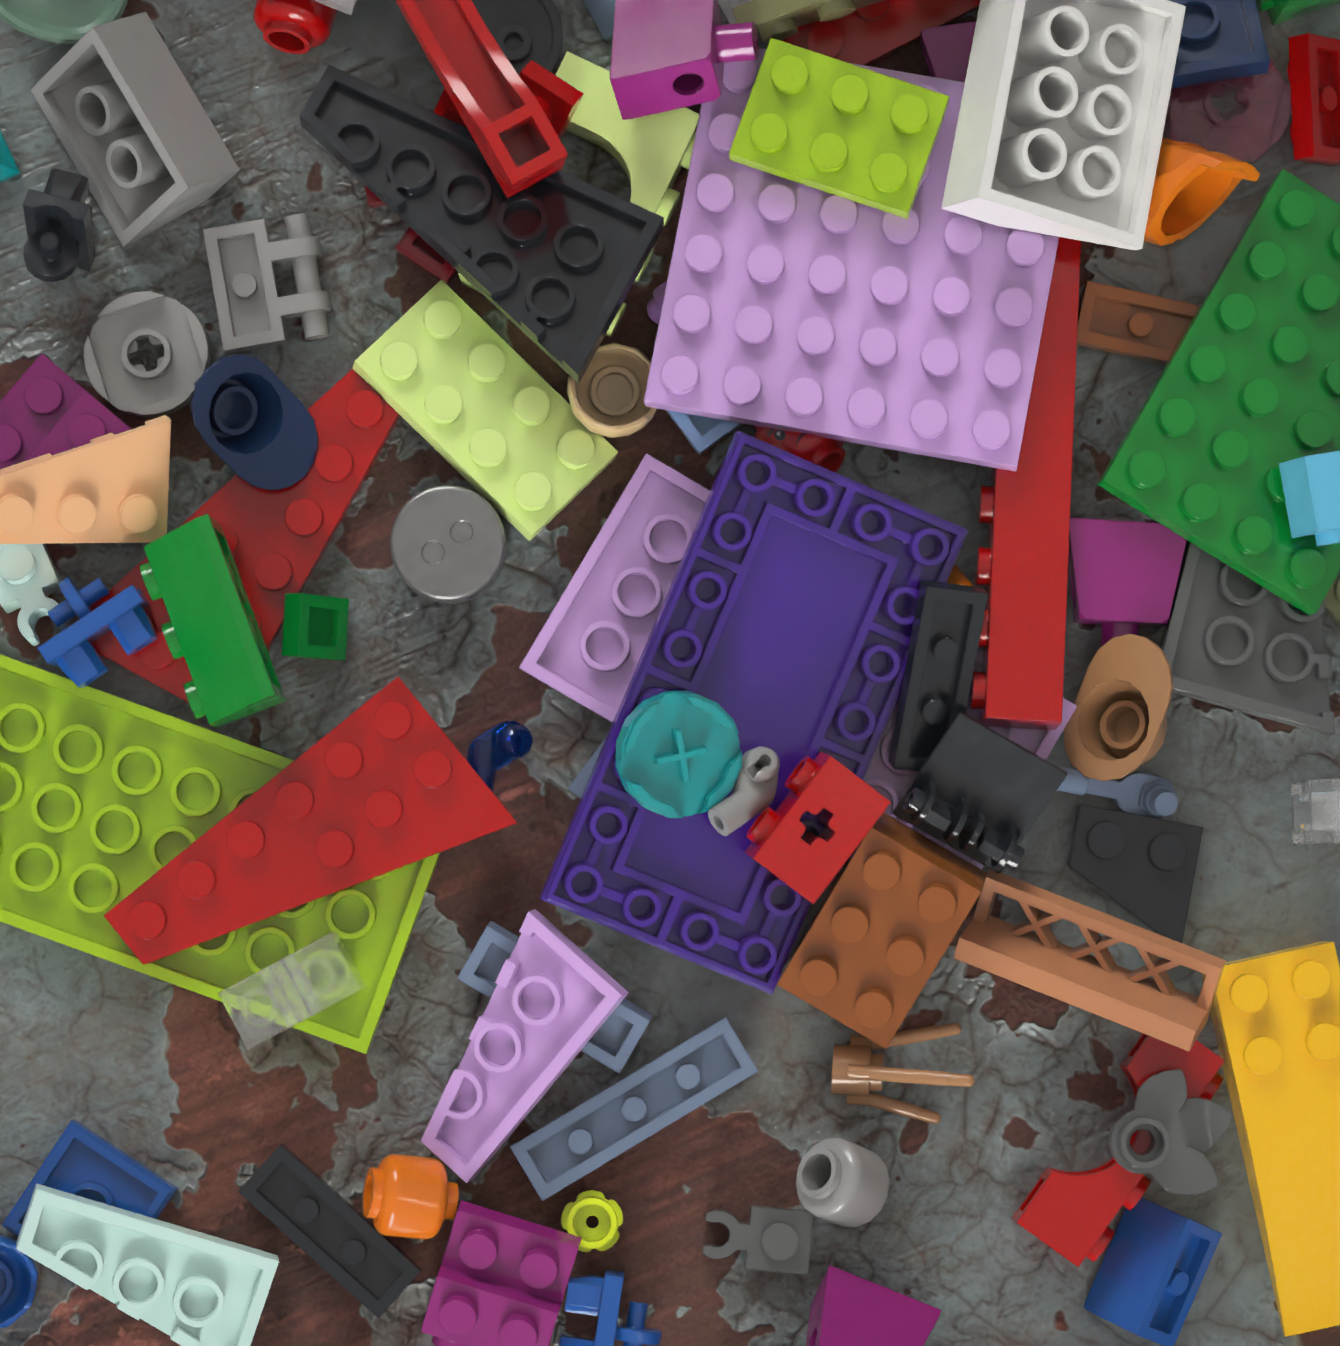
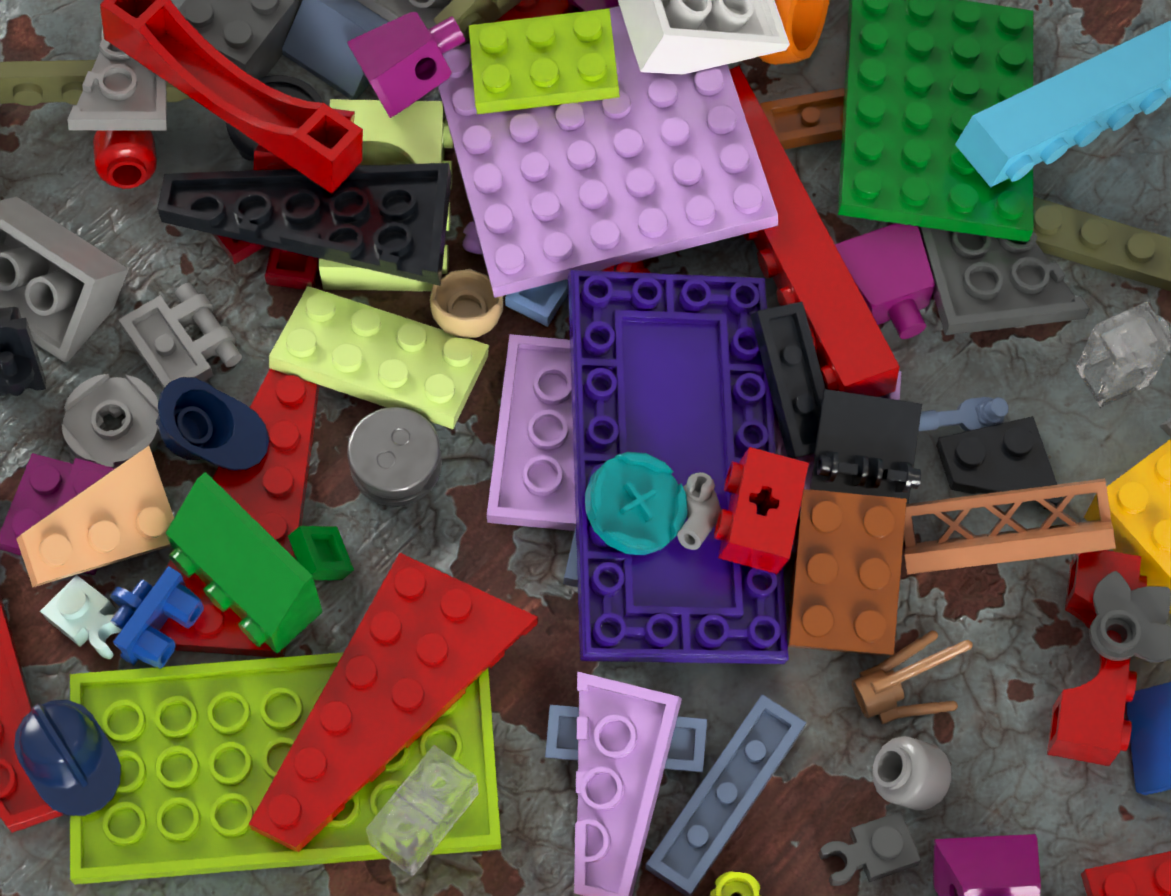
camera: 25 degrees left, 20 degrees down
clear blue arm [467,721,533,792] -> none
medium nougat piece [1064,634,1173,782] -> none

